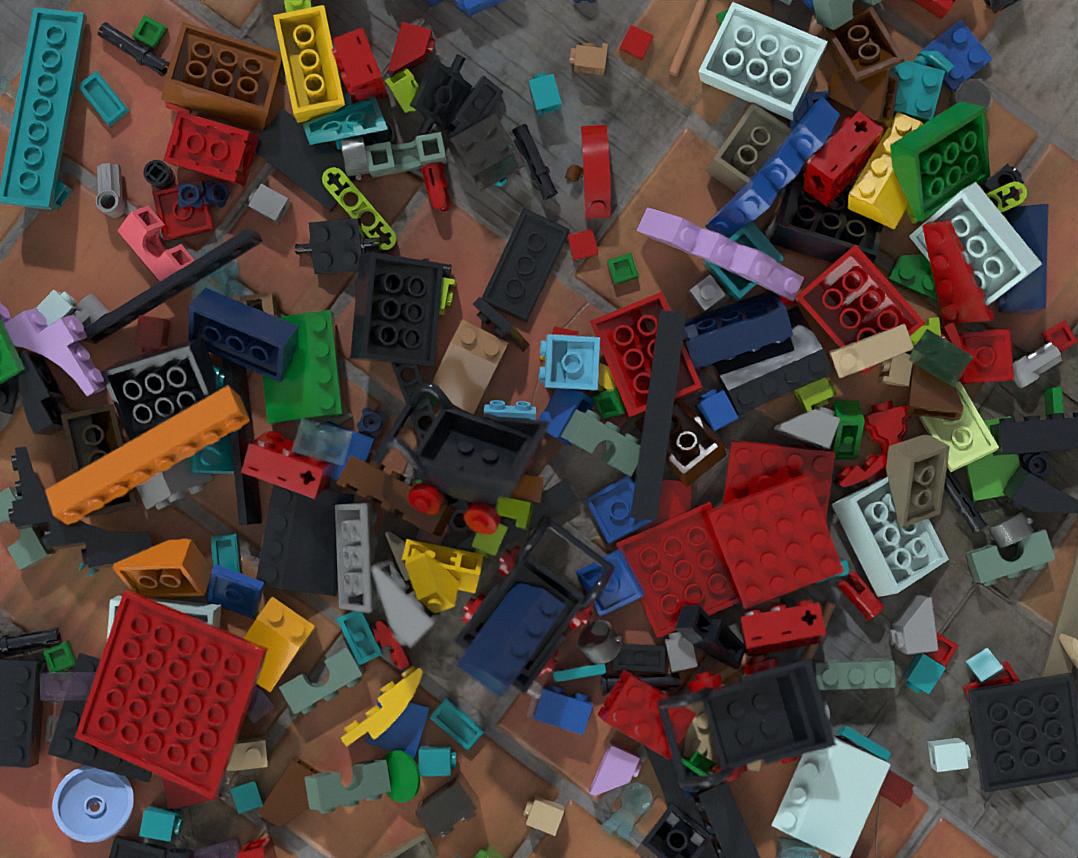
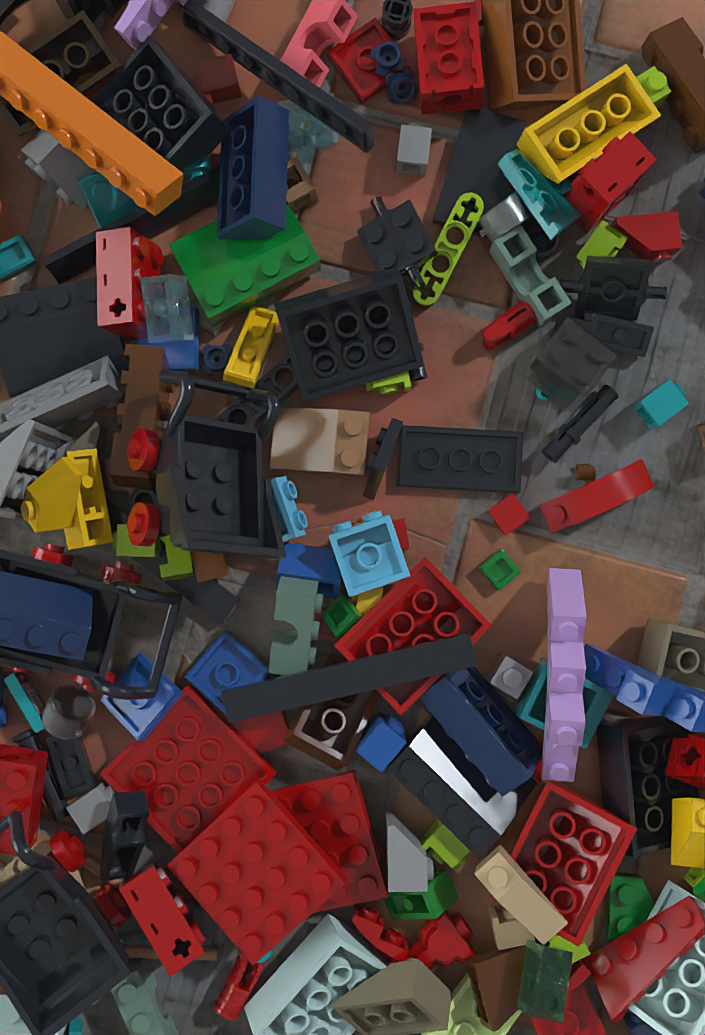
camera: 65 degrees right, 0 degrees up
none -> yellow tile [223,305,279,389]

